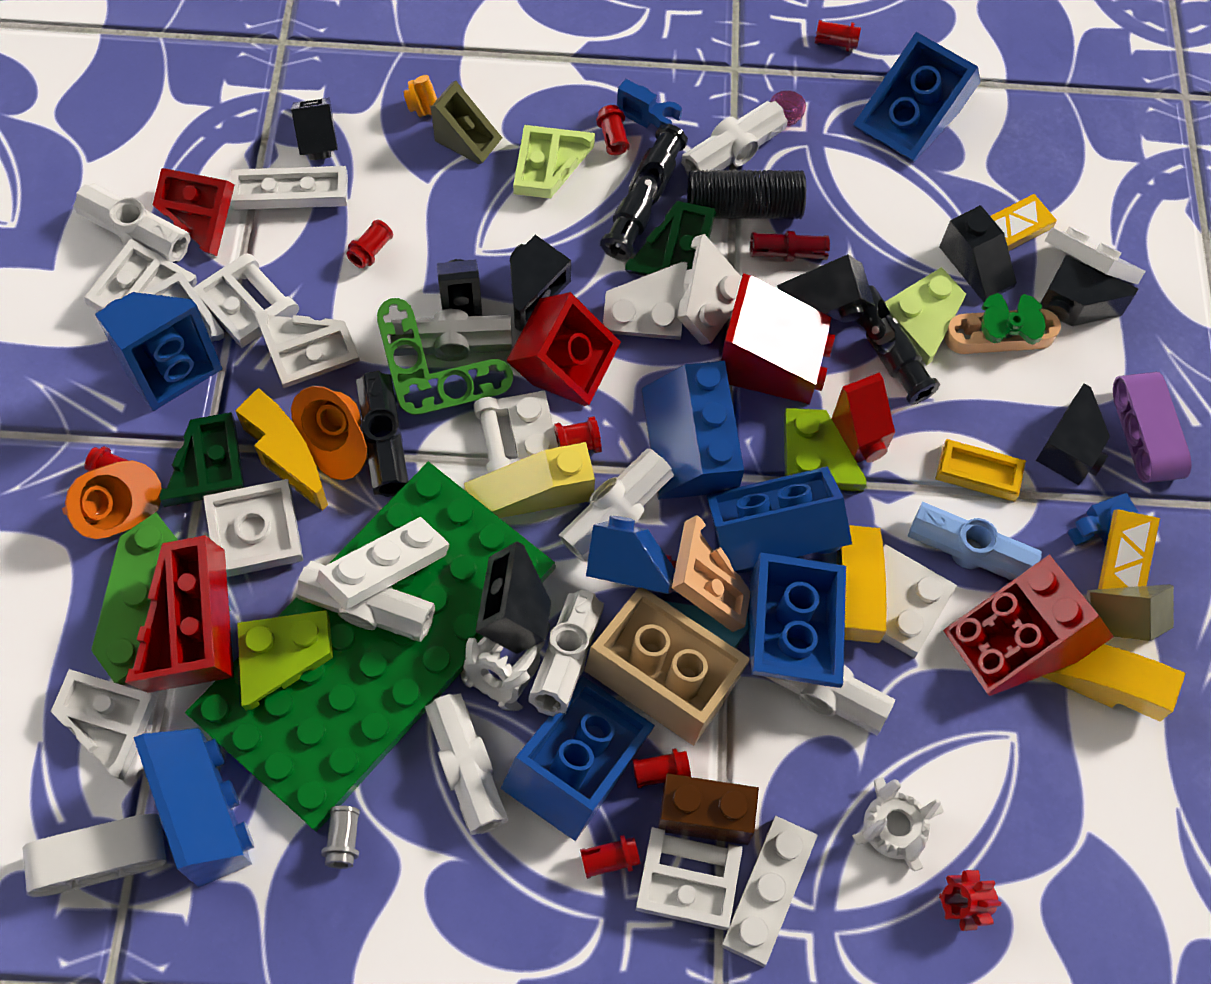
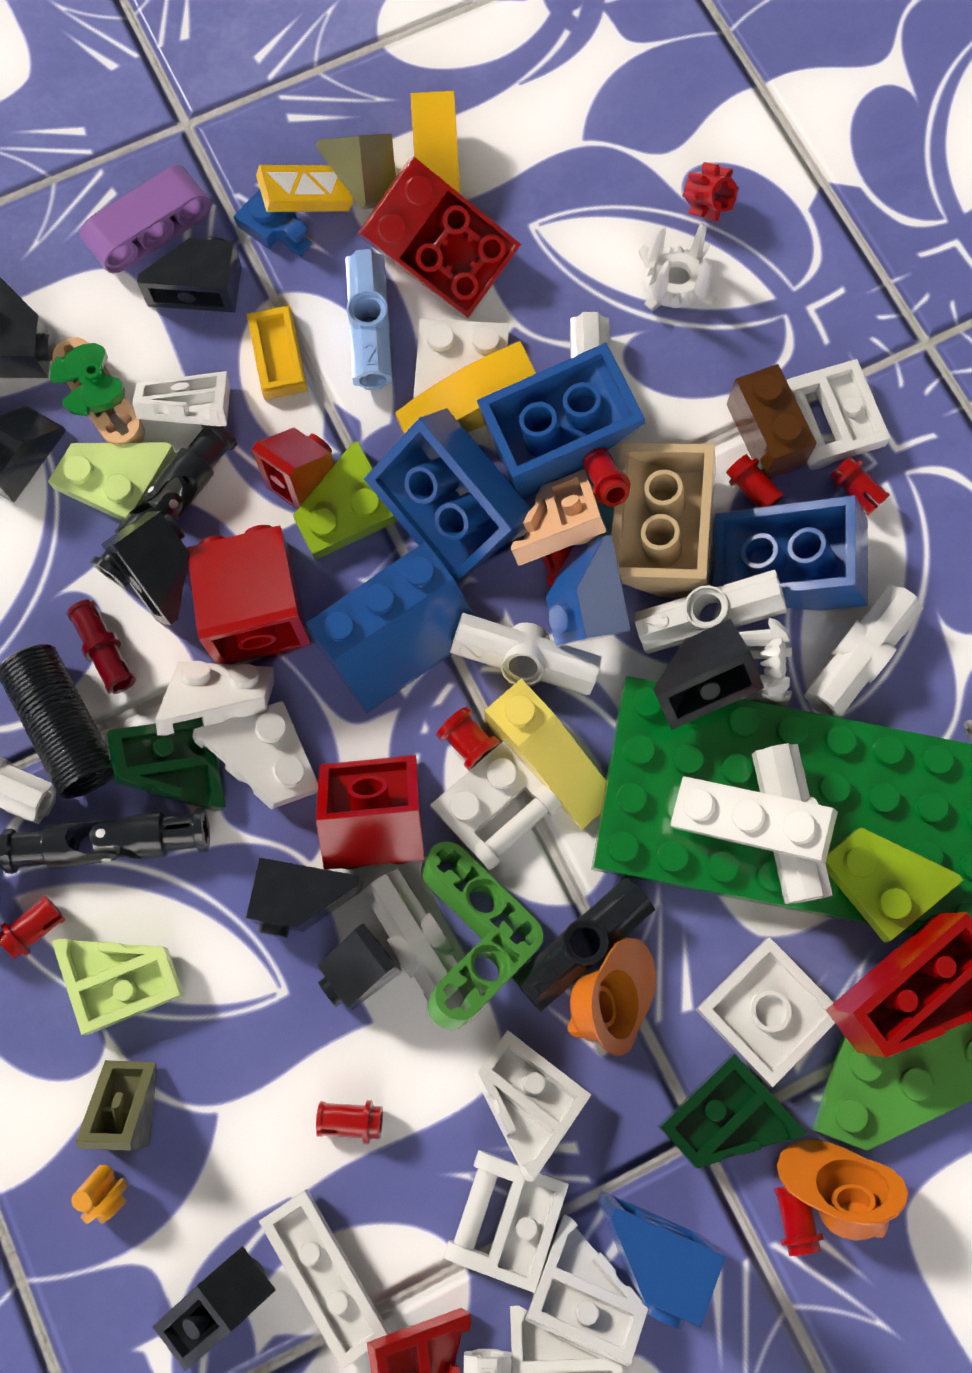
camera: 115 degrees left, 10 degrees up
yellow slope [235,388,328,511] -> none
white plate [721,816,818,967] -> none
none -> white wing [132,371,230,426]
none -> red pin [582,448,631,507]

